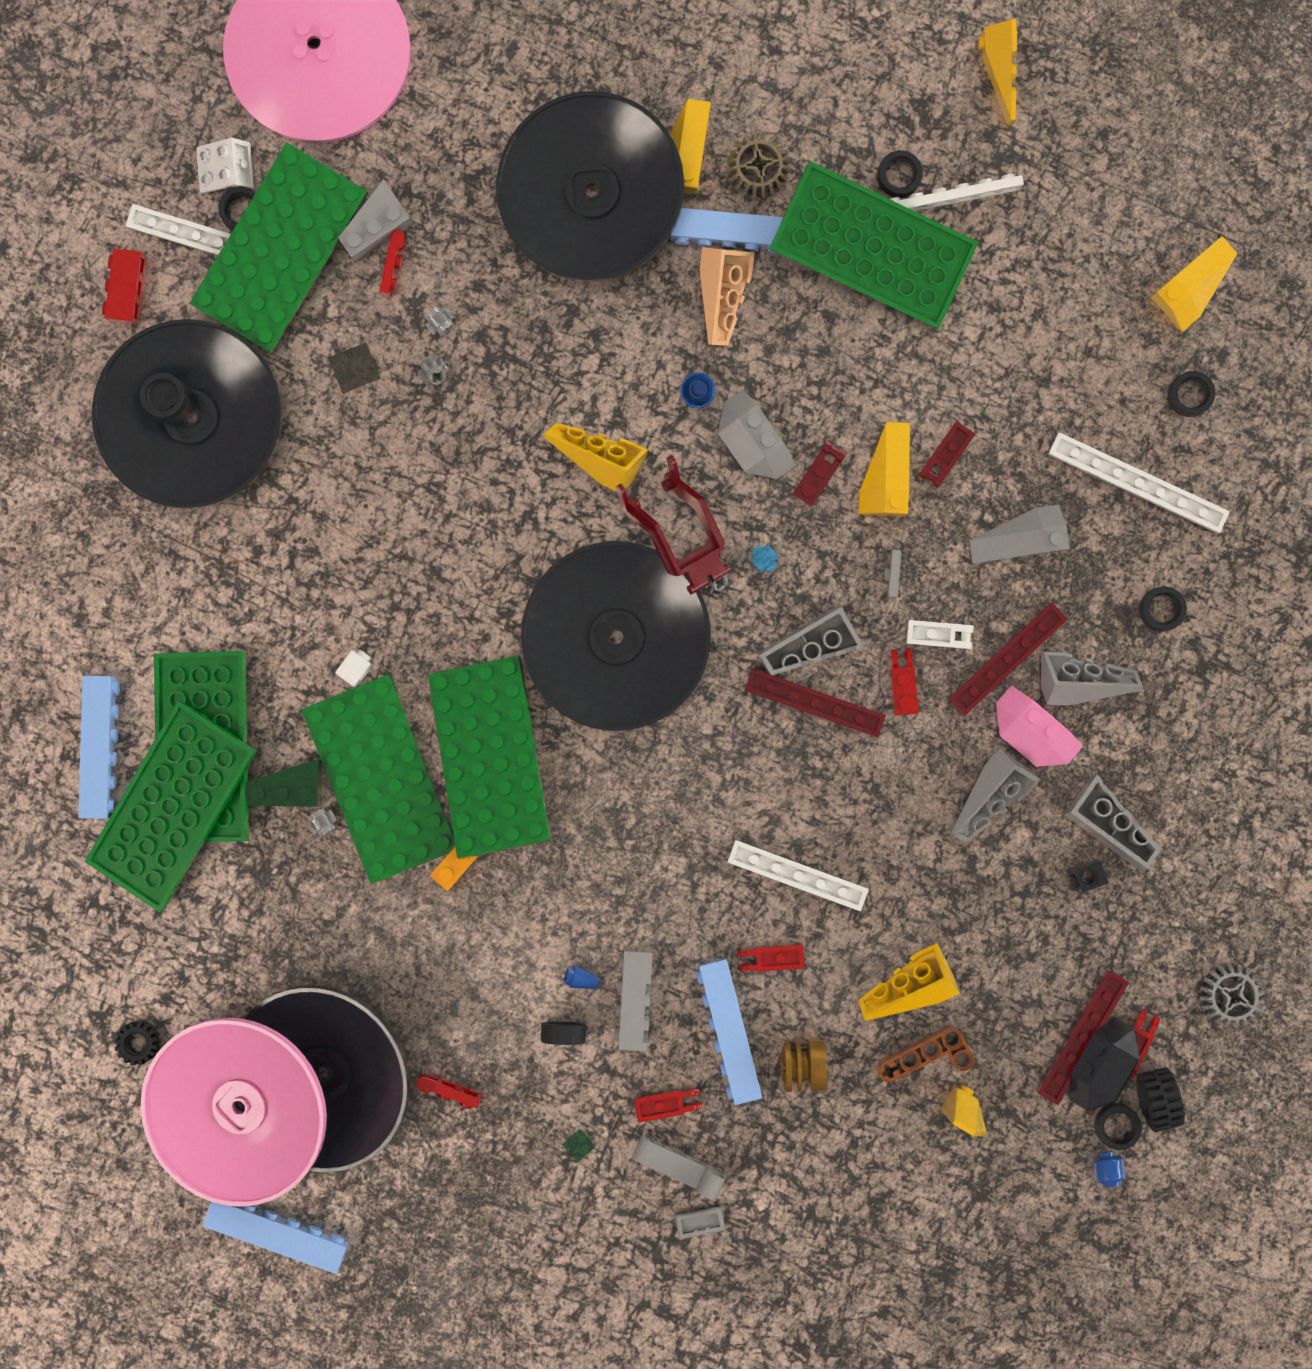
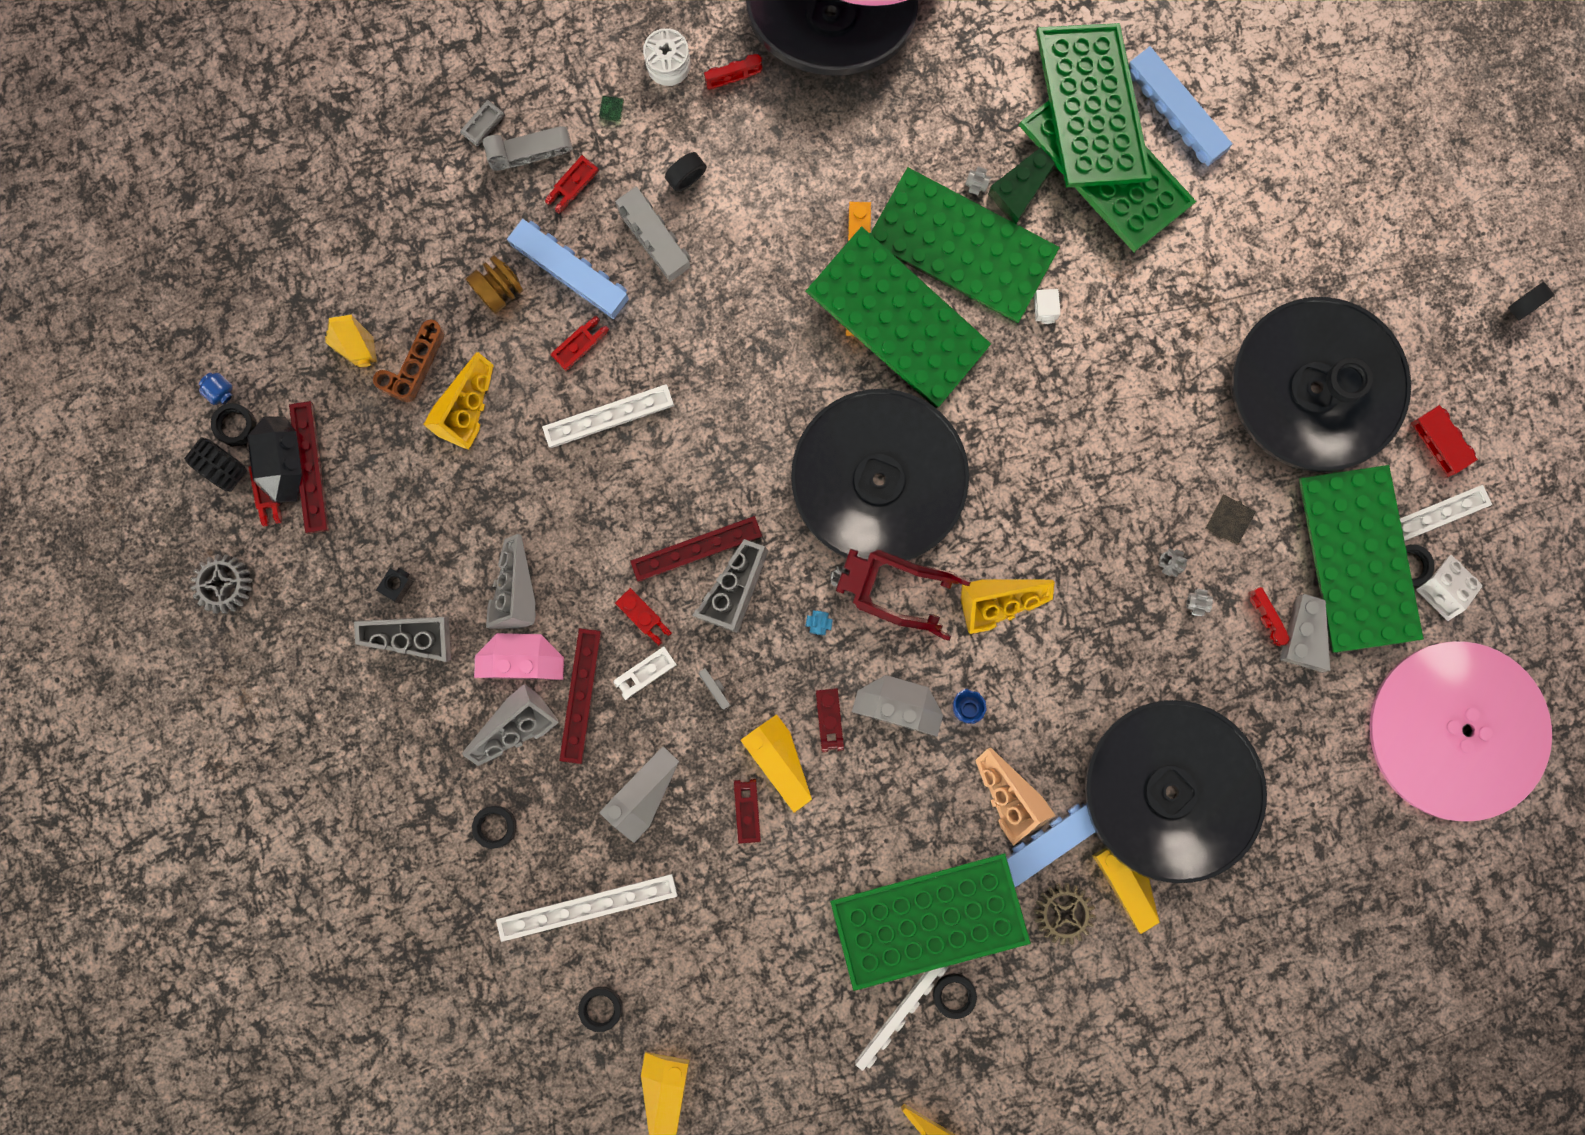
camera: 145 degrees right, 5 degrees down
blue cone [563,965,600,990] -> none
none -> white wheel [643,29,690,86]

